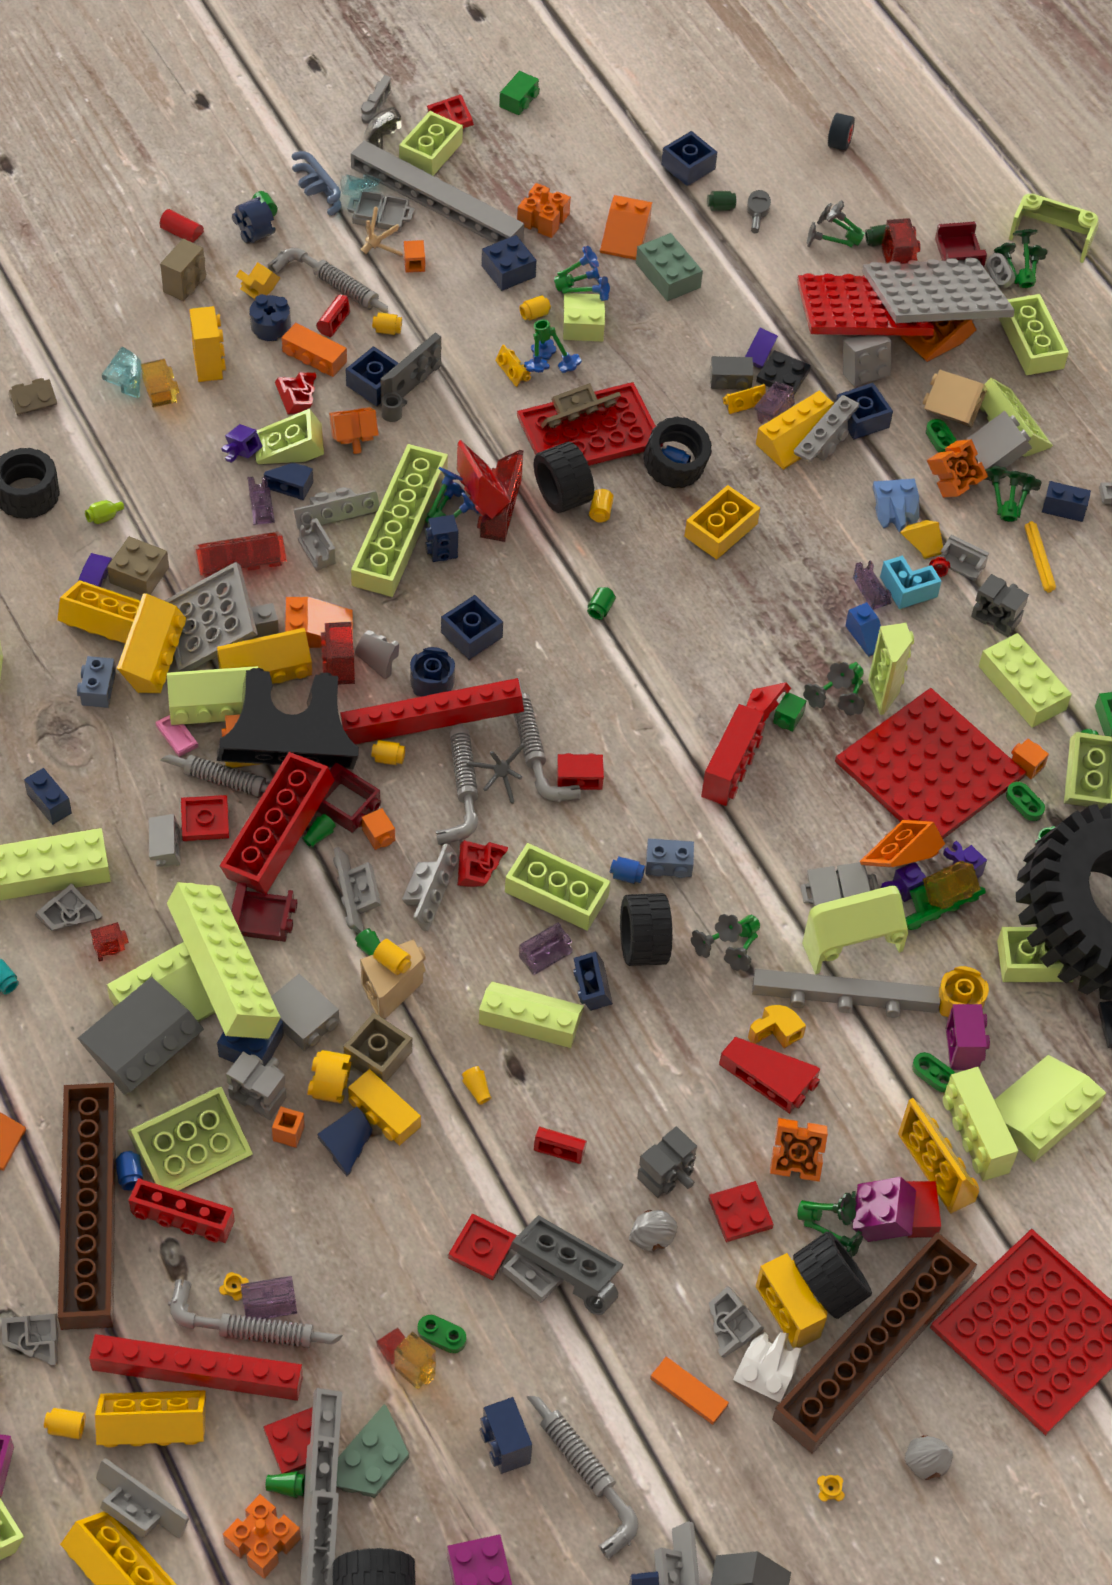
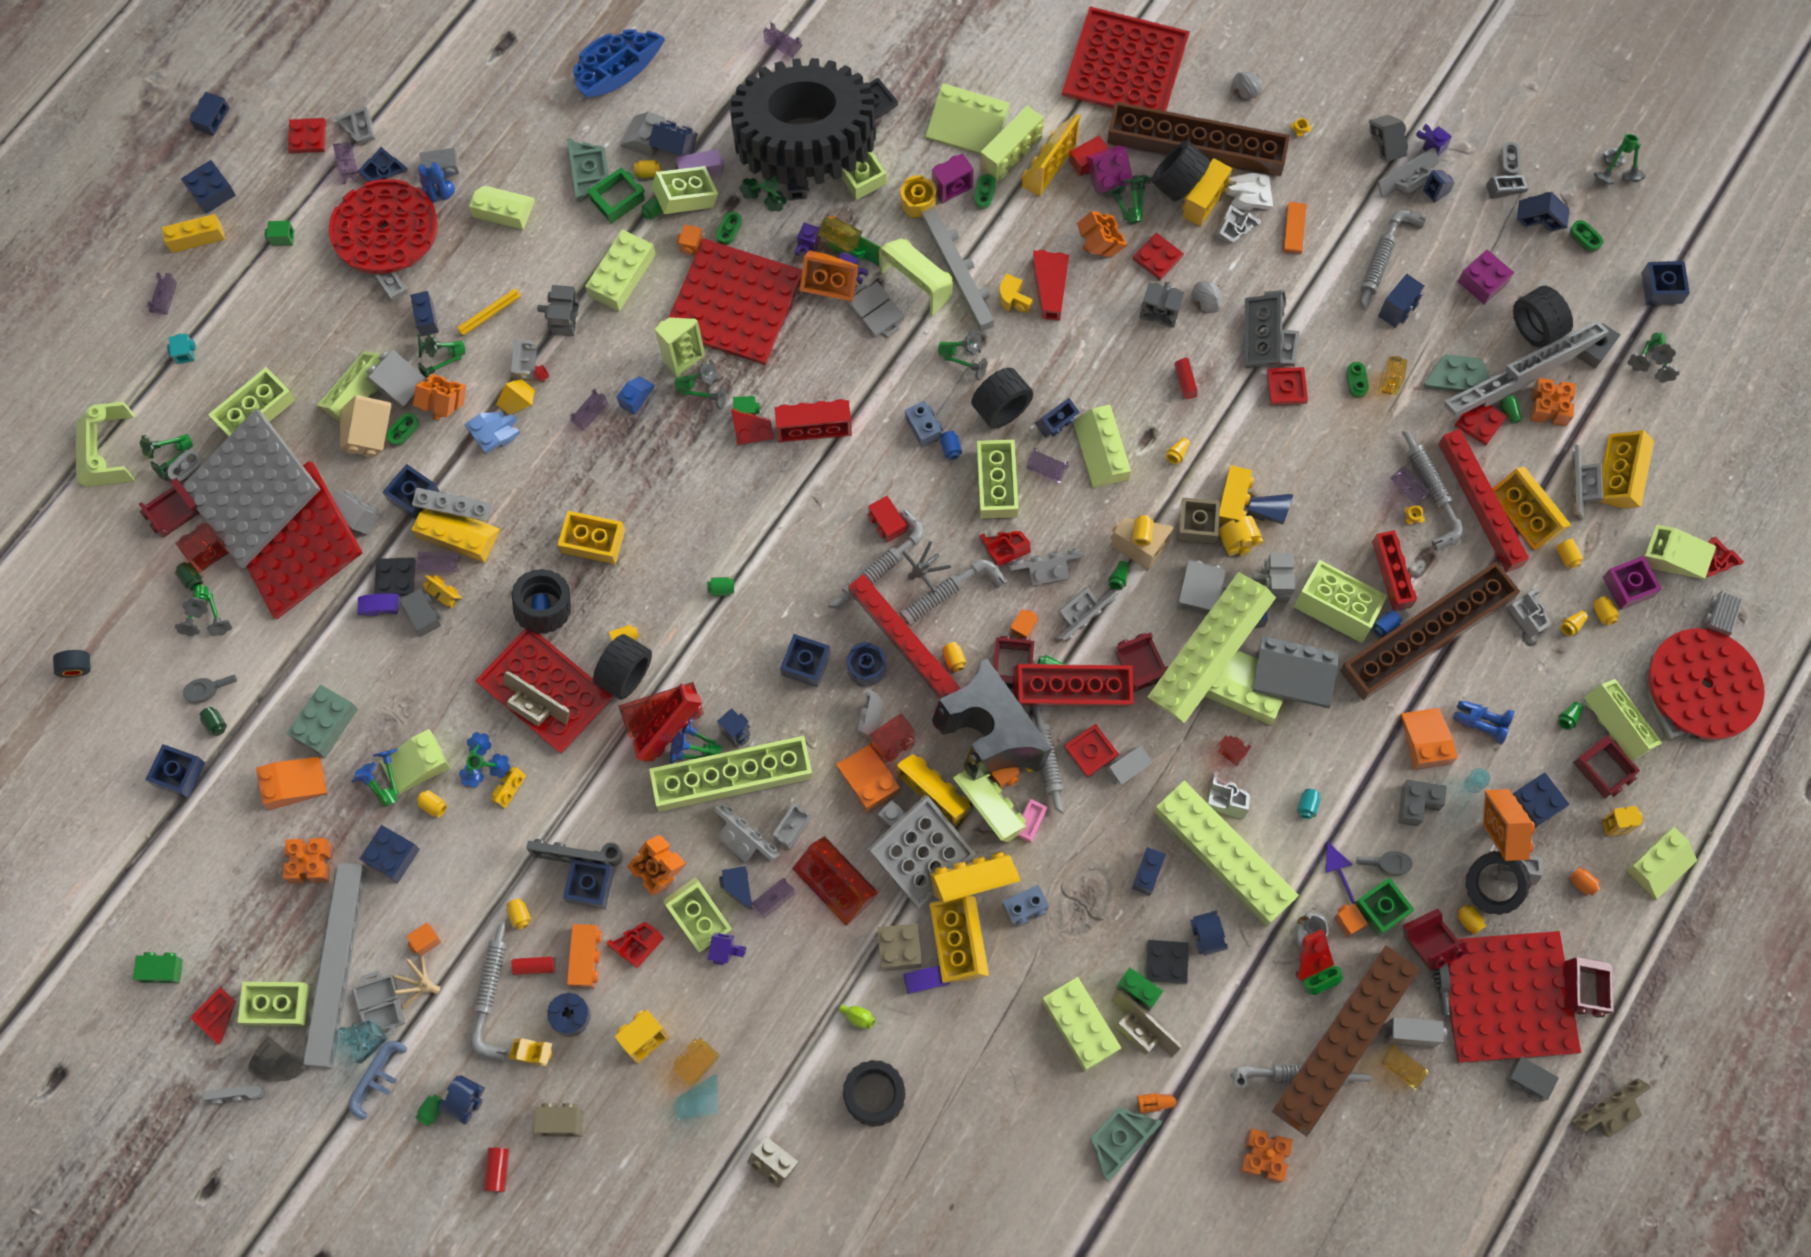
camera: 115 degrees left, 15 degrees up
orange brick [272,1106,305,1148] -> none
clear red plate [376,1327,413,1365] -> none
medium azure brick [880,555,942,609] -> none

